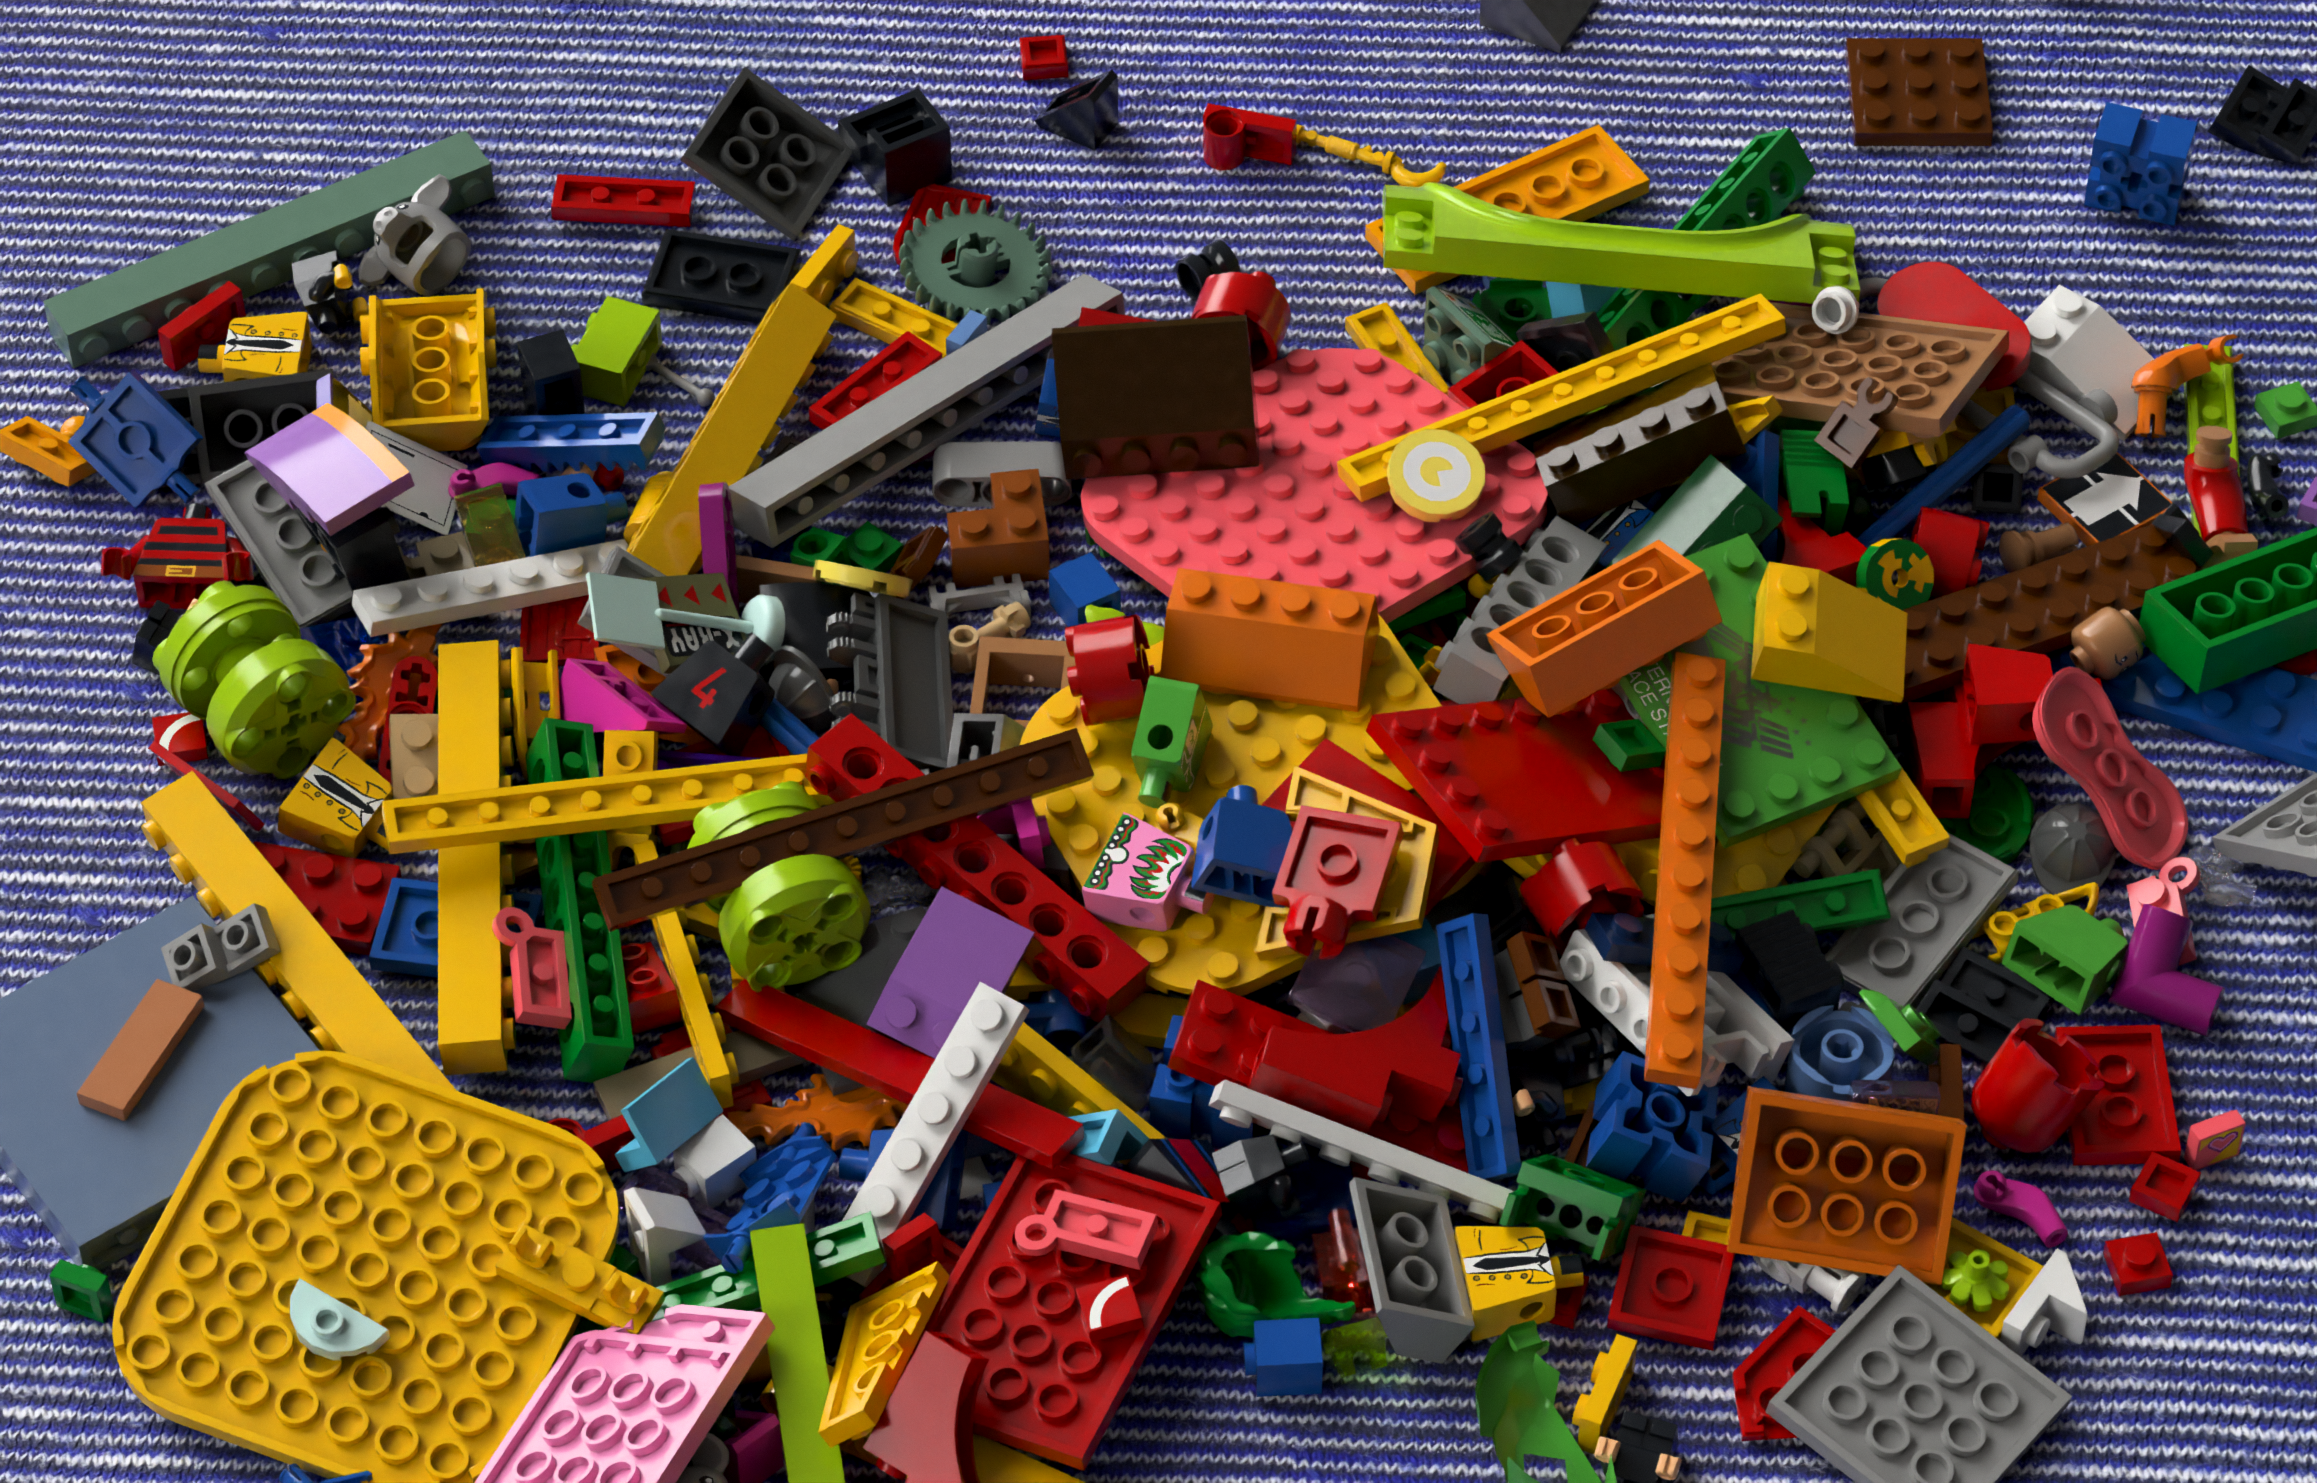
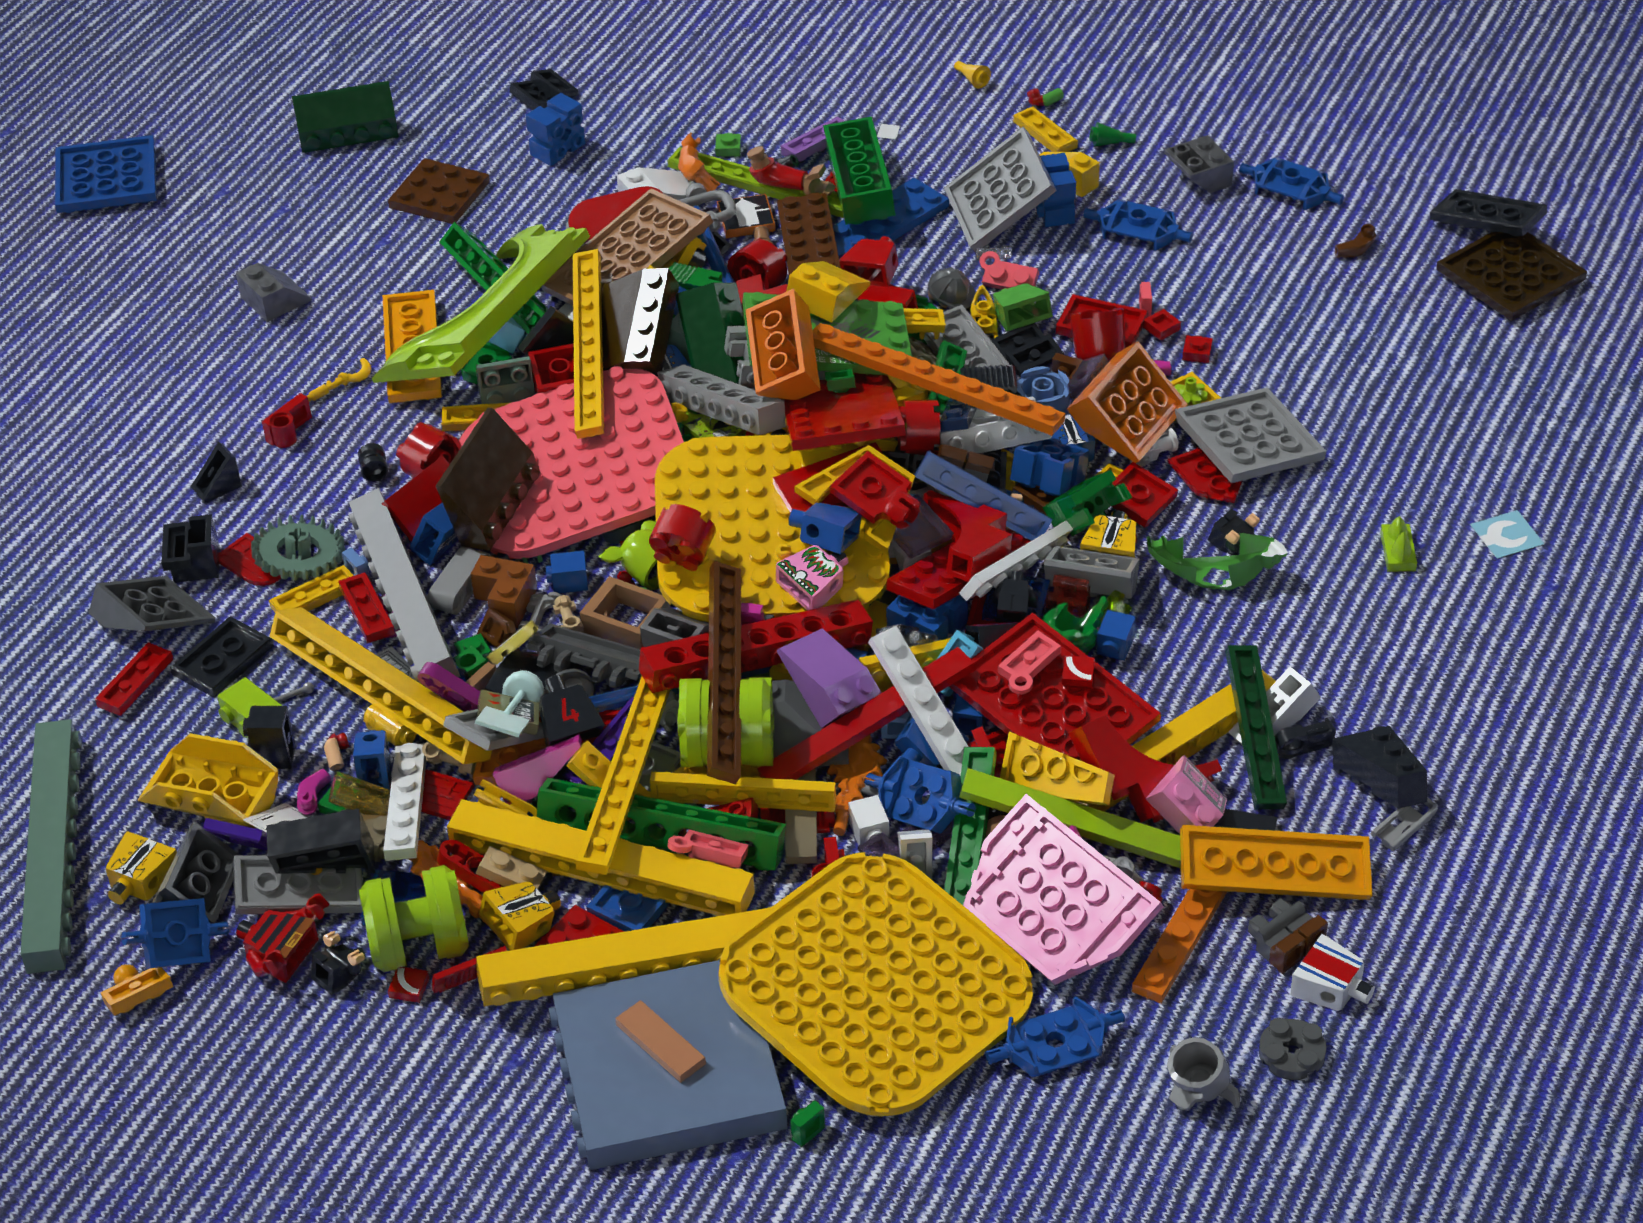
camera: 65 degrees left, 5 degrees down
red plate [157,281,246,372] -> none
light grey slope [161,903,281,991] -> none
slope [245,403,415,536] -> none
light aqua plate [290,1278,390,1361] -> none
black piece [292,250,369,334] -> none
light grey piece [358,174,471,297] -> none
blue gear [476,412,666,472] -> none
yellow plate [495,1223,665,1334] -> none
medium azure panel [614,1057,723,1173] -> none
yellow plate [791,224,859,306] -> none
red tile [1019,35,1068,80] -> none
bright green torso [1131,676,1213,808] -> none
orange slope [1160,568,1380,712] -> none
light yellow tile [1387,429,1485,522] -> none
black wheel [1454,511,1523,581] -> none
yellow plate [1572,1334,1637,1454] -> none
white plate [1812,286,1860,334] -> none
plate [1814,377,1899,470] -> none
green piece [1856,538,1934,610] -> none
bright green plate [1859,989,1941,1066] -> none
white slope [2000,1248,2087,1357] -> none
coral plate [2032,666,2188,870] -> none
medium nougat head [2069,607,2146,681] -> none
magenta brick [2108,904,2225,1037] -> none
black slope [2152,503,2214,567] -> none

